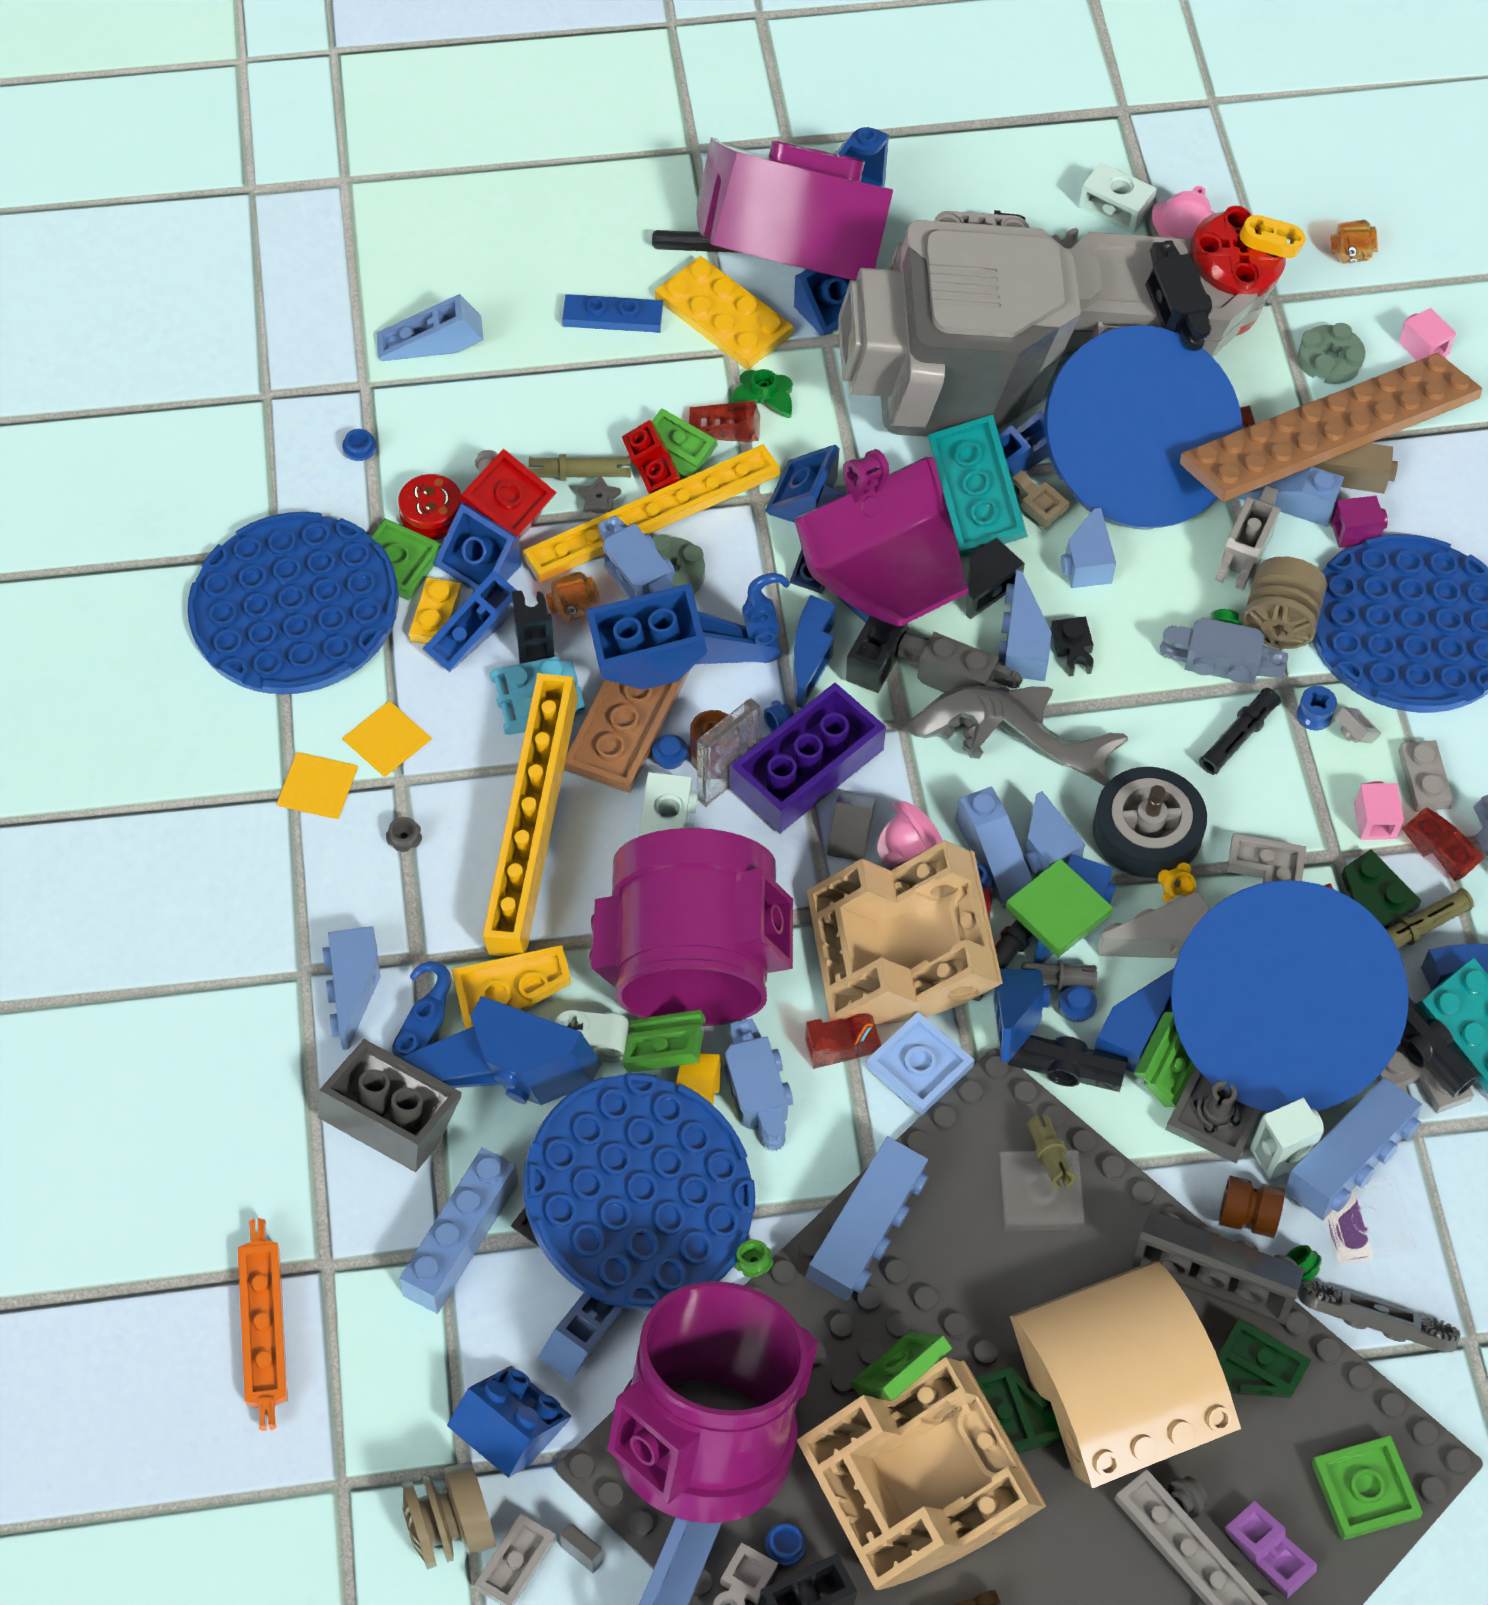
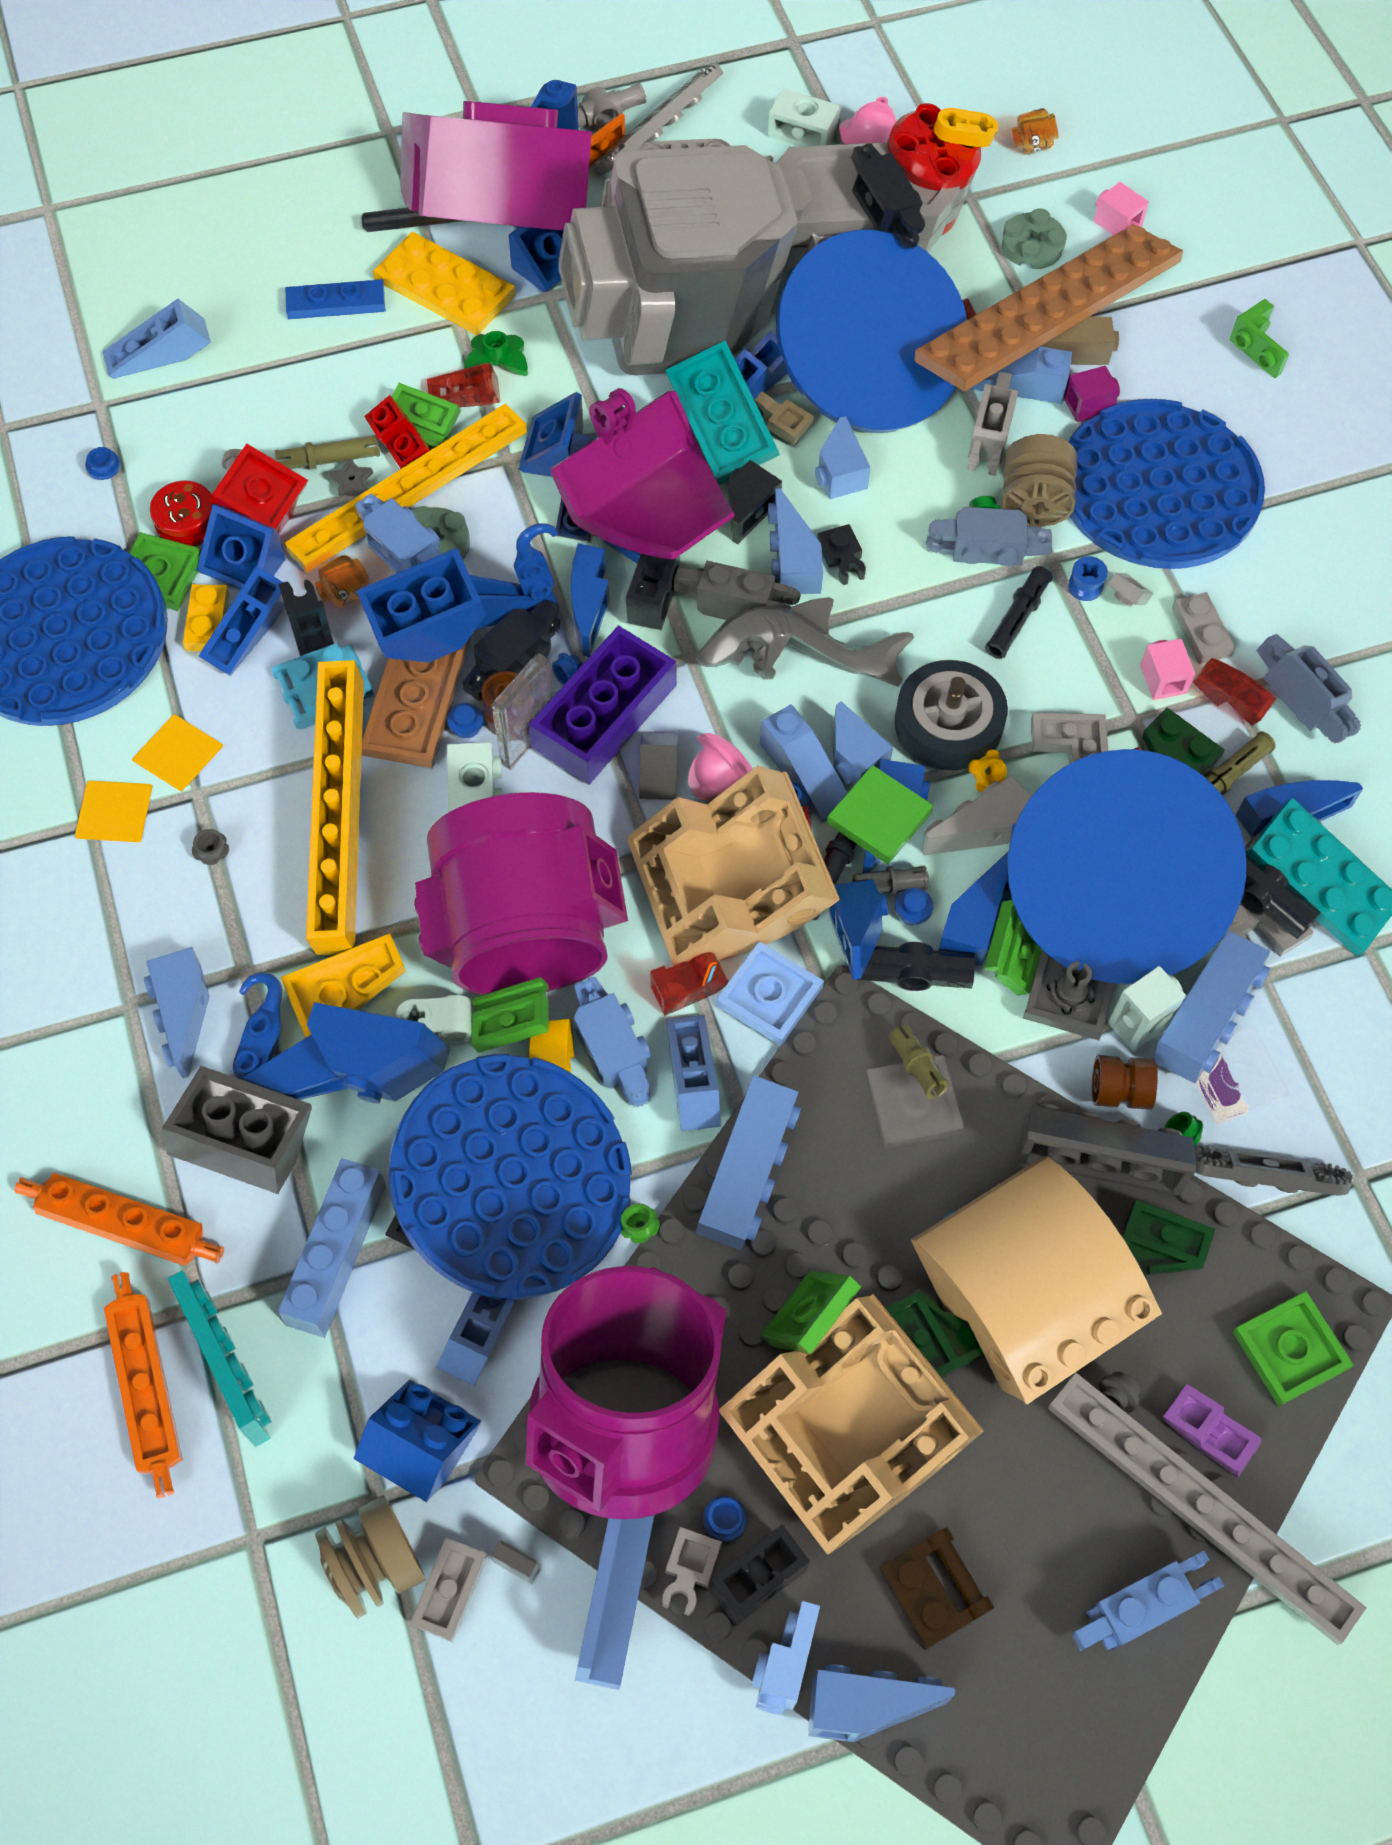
camera: 10 degrees left, 5 degrees up
none -> orange plate [14,1172,224,1266]
none -> teal plate [167,1270,272,1447]
none -> black hinge [462,600,560,702]
none -> light grey pin [578,83,647,130]
none -> orange slope [589,113,625,168]
none -> light grey plate [593,61,723,176]
none -> medium blue slope [666,1015,721,1131]

